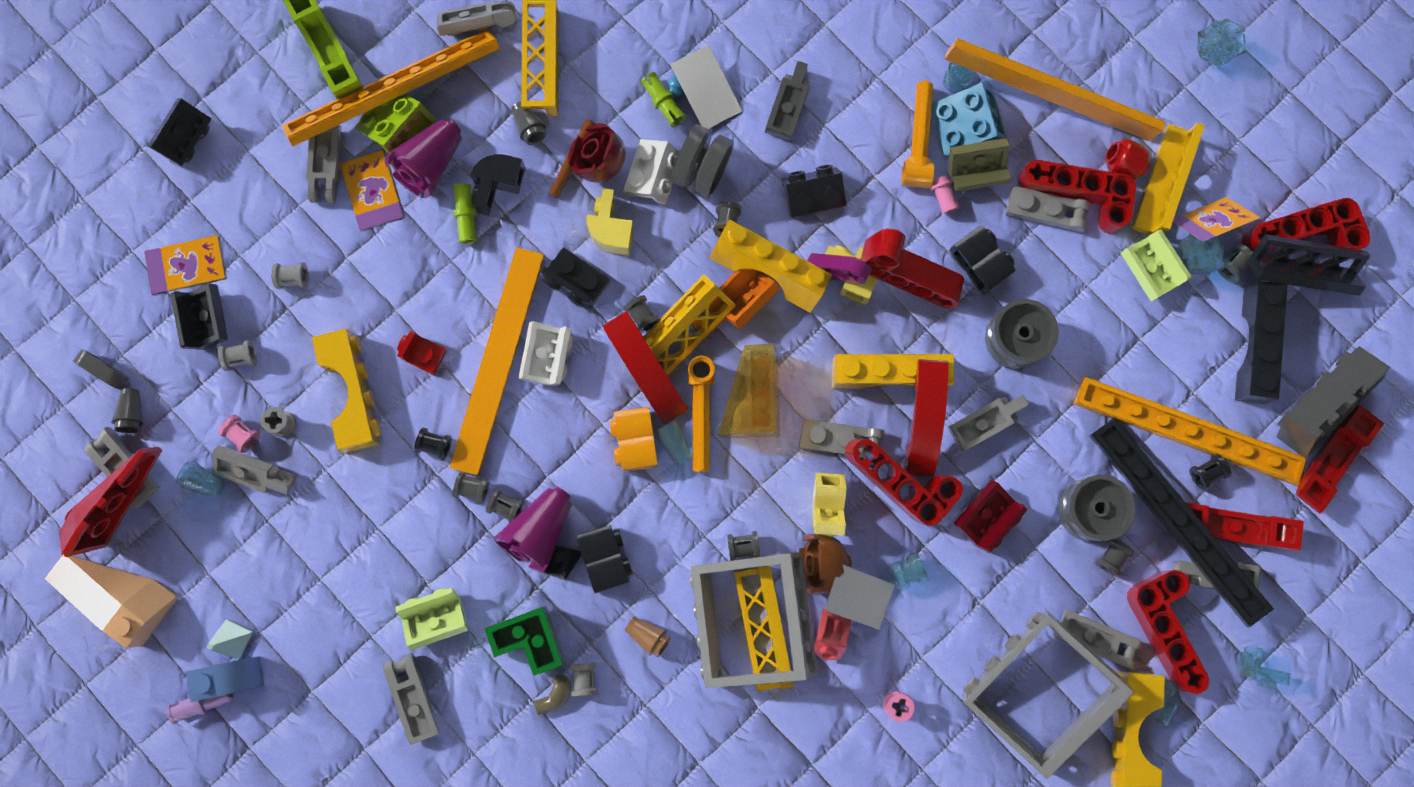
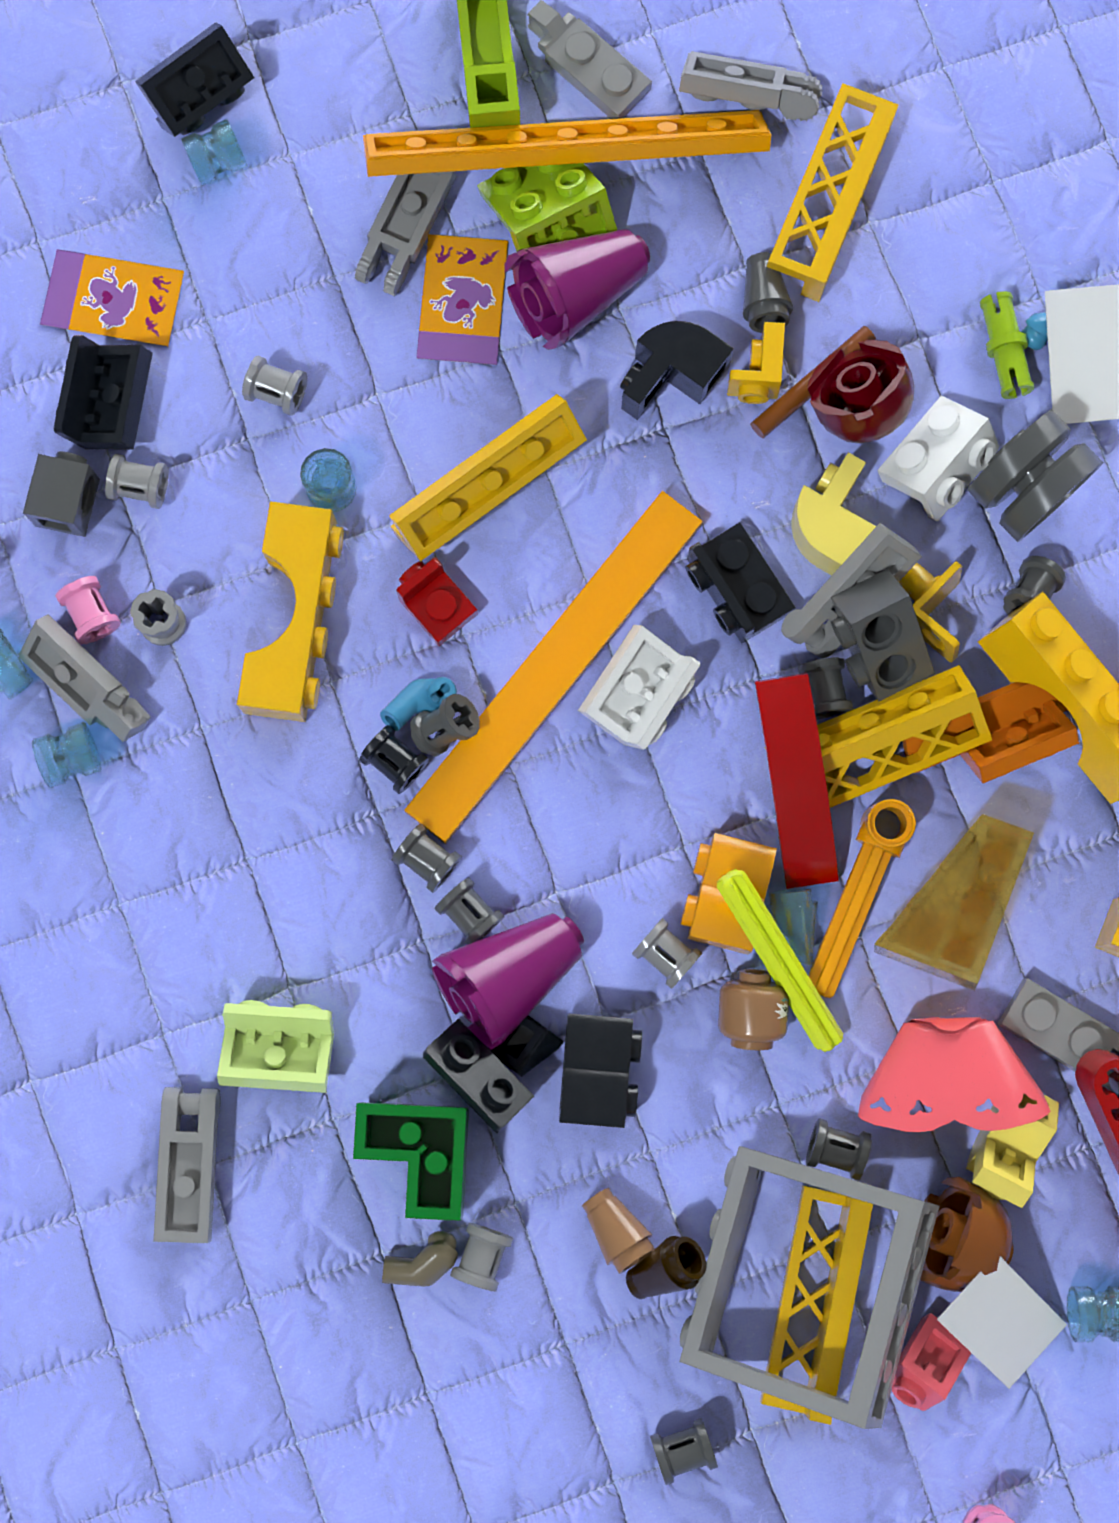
camera: 25 degrees right, 0 degrees up
lime pin [453,183,477,244] -> none
none -> dark grey brick [23,451,100,537]
none -> clear light blue wheel [32,722,102,788]
none -> clear light blue wheel [181,119,248,186]
none -> clear light blue wheel [300,448,357,512]
none -> dark azure arm [380,677,457,731]
none -> yellow fence [389,394,587,561]
none -> dark grey bush [410,694,480,757]
none -> black bracket [423,1018,534,1134]
none -> light grey hinge [528,0,652,119]
none -> dark brown cone [626,1236,706,1299]
none -> light grey bush [632,918,702,989]
none -> dark grey bush [650,1418,718,1485]
none -> neon yellow axle [717,869,843,1052]
none -> medium nougat head [718,969,789,1050]
none -> yellow bracket [727,322,785,404]
none -> light grey plate [781,523,922,658]
none -> dark grey brick [831,569,935,702]
none -> coral piece [858,1017,1051,1132]
none -> yellow bracket [899,561,963,663]

